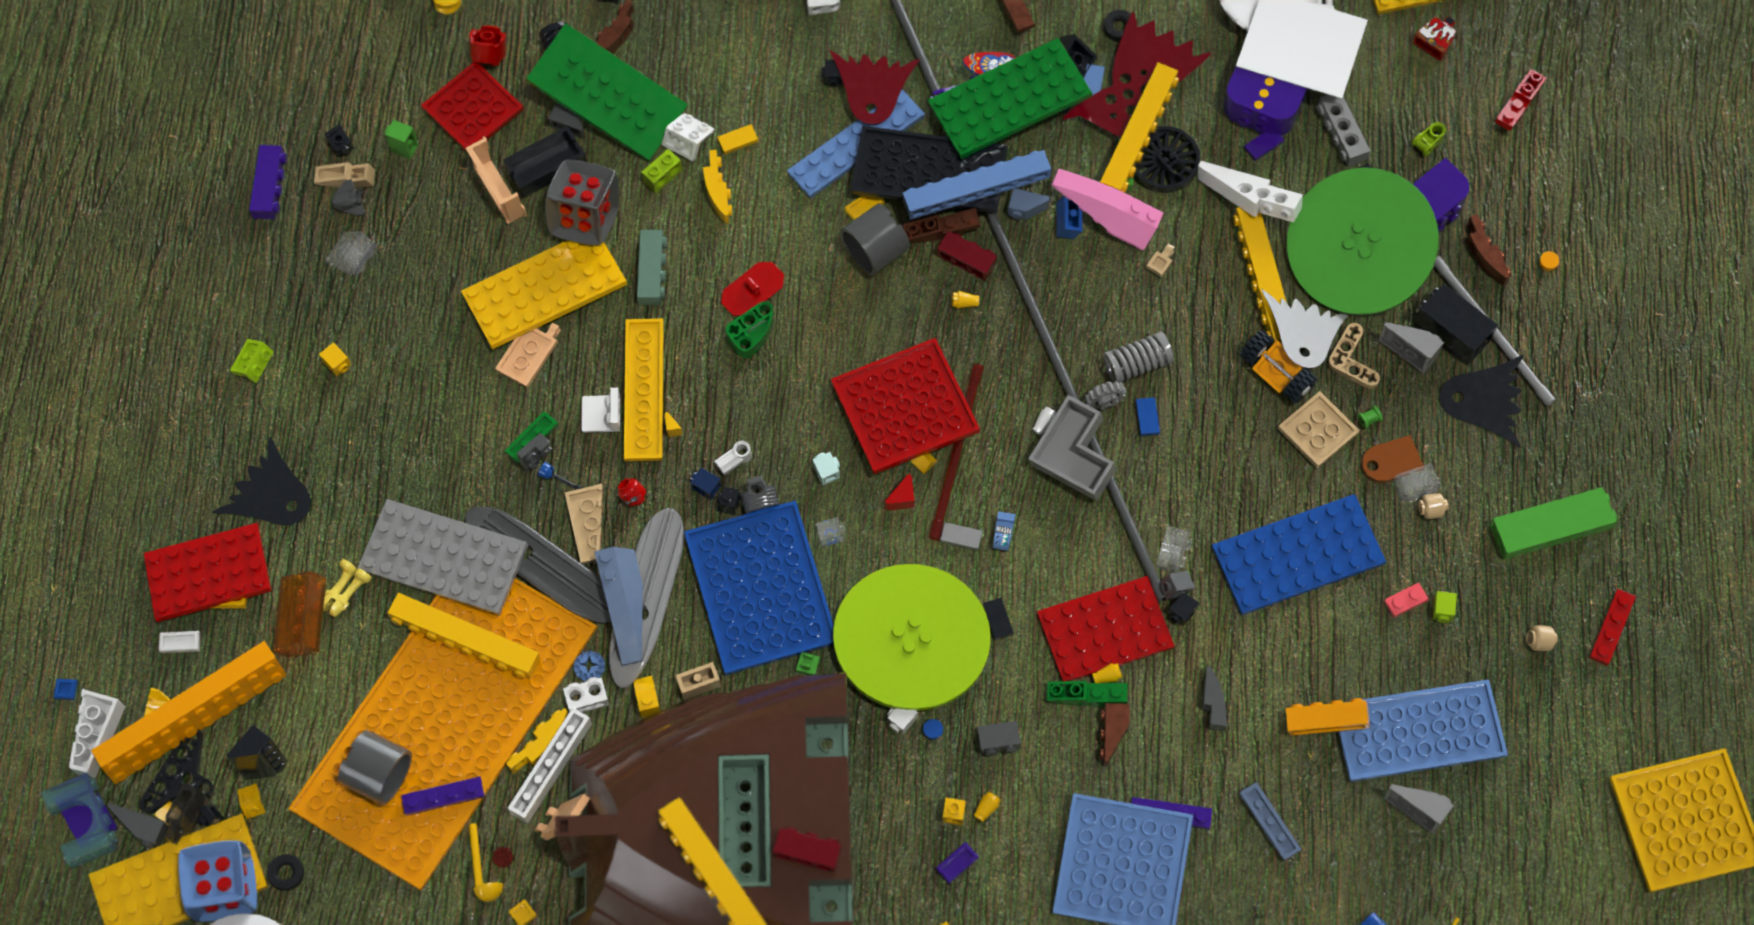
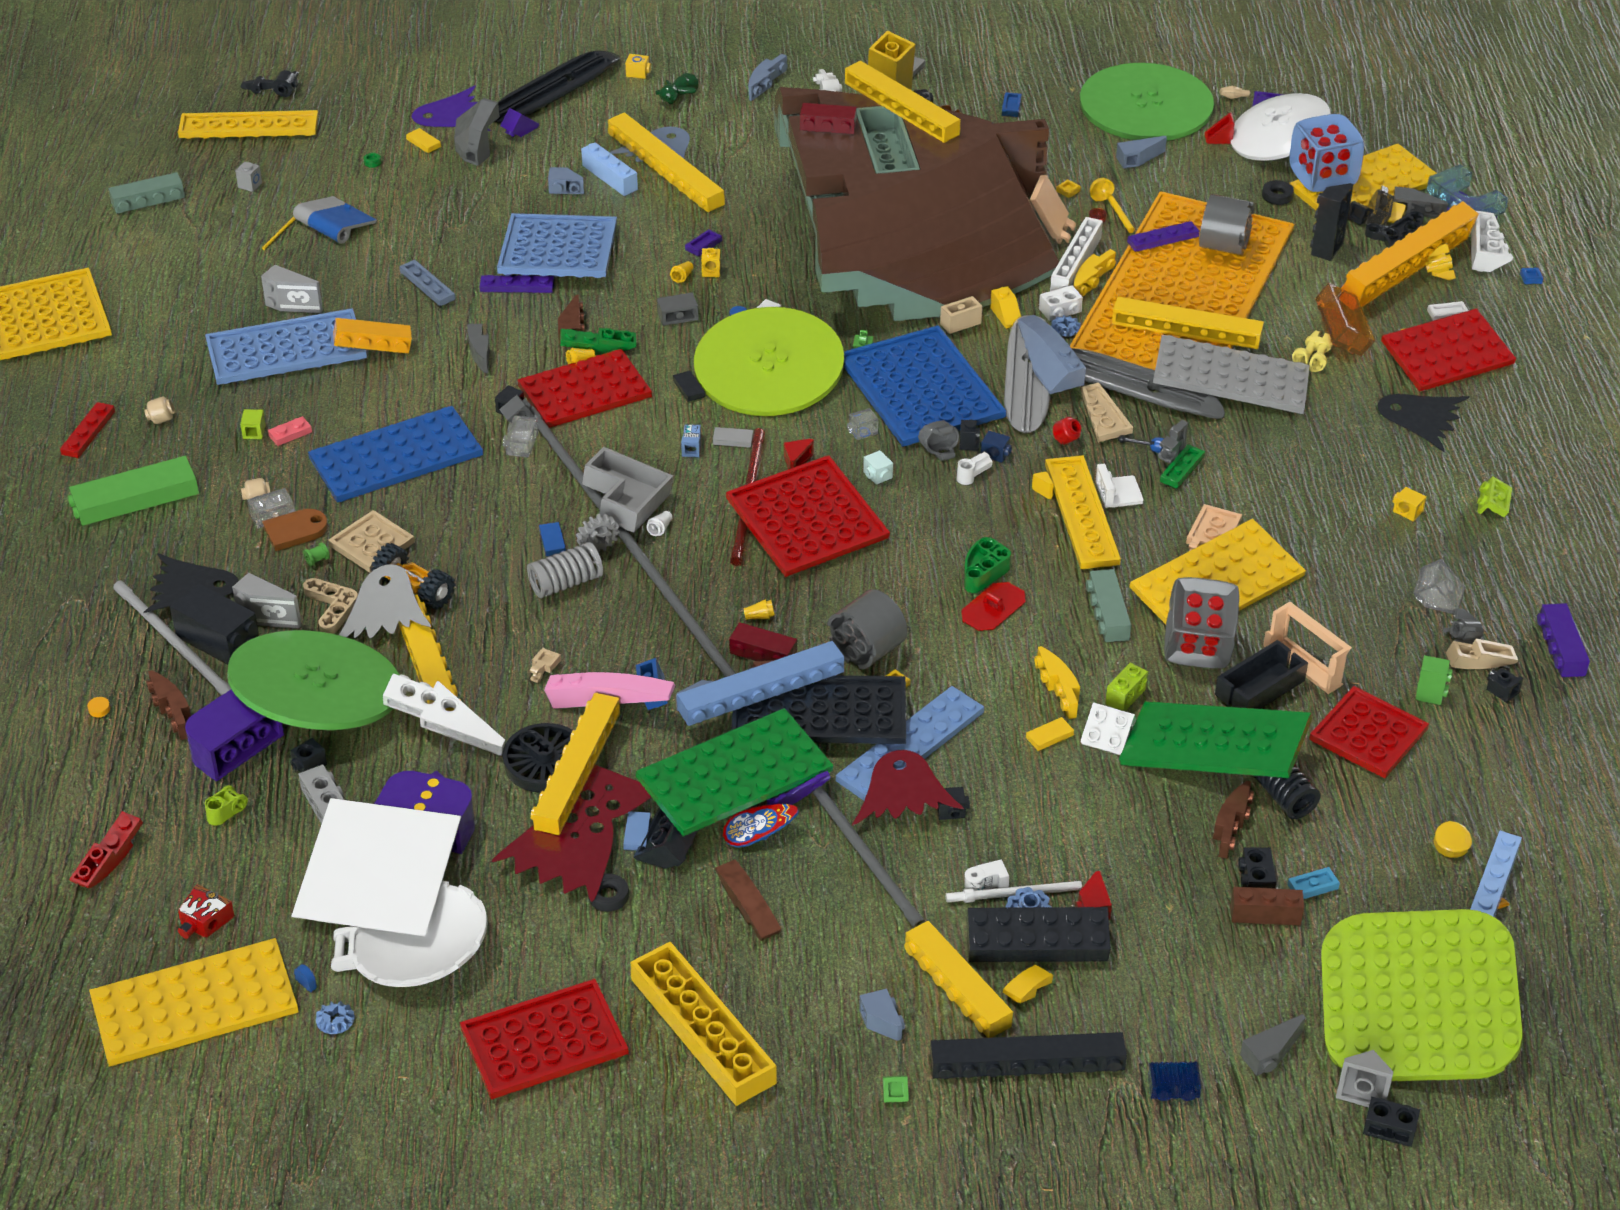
camera: 170 degrees right, 25 degrees down
red brick [469,25,506,66] -> none

